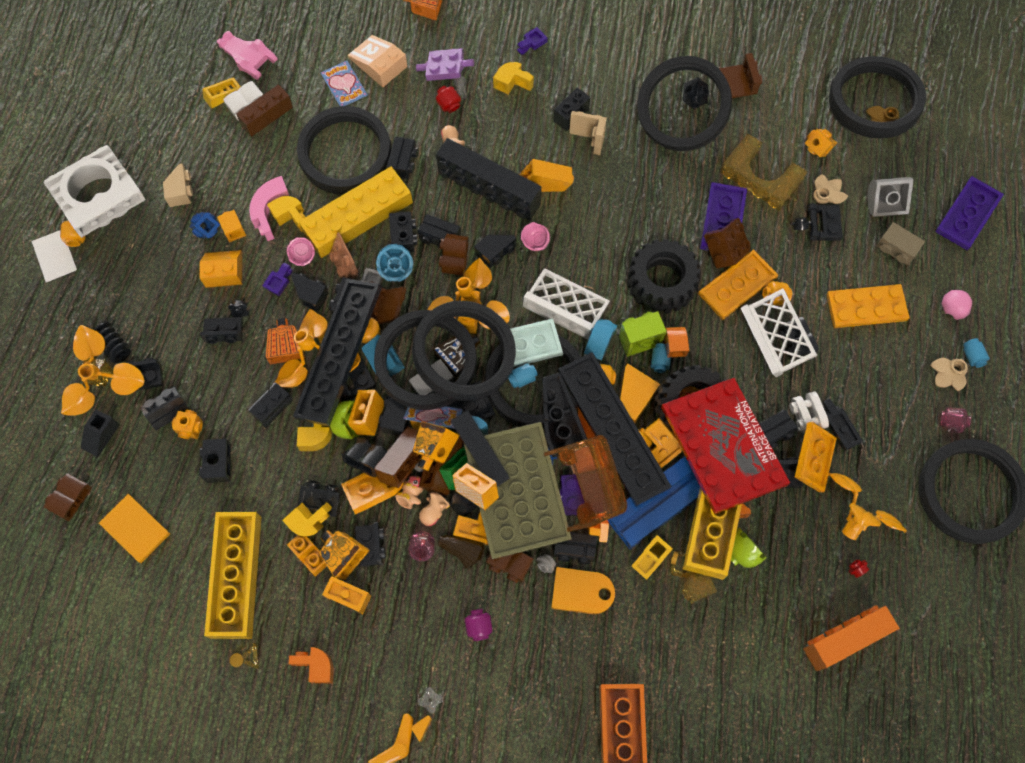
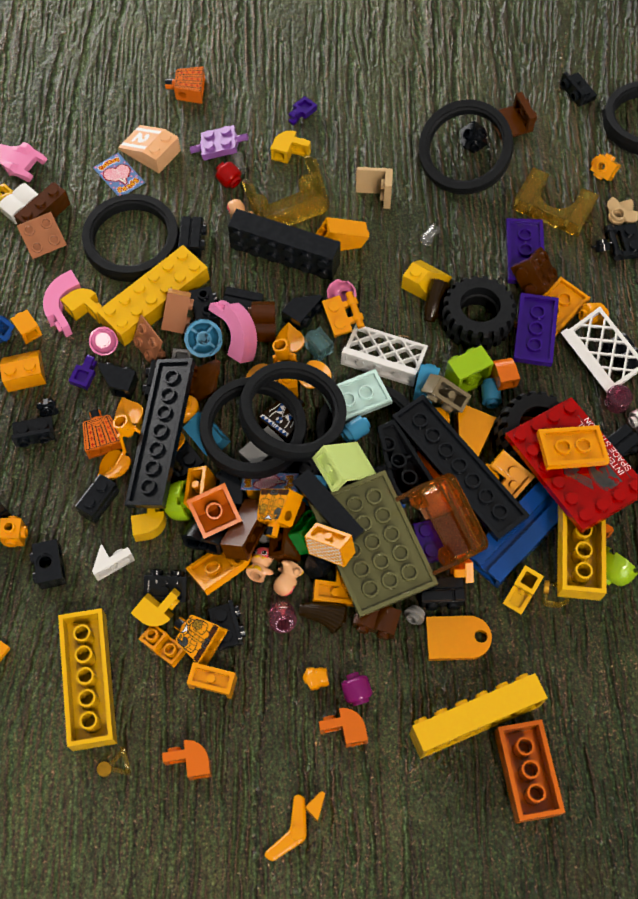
camera: 10 degrees left, 5 degrees down
clear plate [418,687,443,714] -> none
black brick [553,87,590,131] -> none
clear yellow brick [682,573,717,604] -> none
none -> nougat hinge [17,212,67,259]
none -> white slope [92,545,135,581]
none -> nougat brick [161,288,194,334]
none -> orange slope [186,483,242,539]
none -> bright pink arch [208,300,257,364]
none -> clear yellow windscreen [242,155,330,226]
none -> light orange arm [303,667,329,691]
none -> clear light blue brick [304,327,334,361]
none -> yellowish green panel [312,442,376,492]
none -> orange brick [319,708,368,748]
none -> light orange plate [322,291,365,338]
none -> yellow slope [401,260,452,301]
none -> yellow brick [409,673,548,759]
none -> clear pin [419,223,441,246]
none -> dark tan brick [421,374,472,413]
none -> dark brown piece [424,279,451,323]
none -> dark purple plate [513,293,559,367]
none -> light orange plate [537,425,610,470]
none -> black bracket [560,71,597,107]
none -> clear pink head [604,385,633,414]

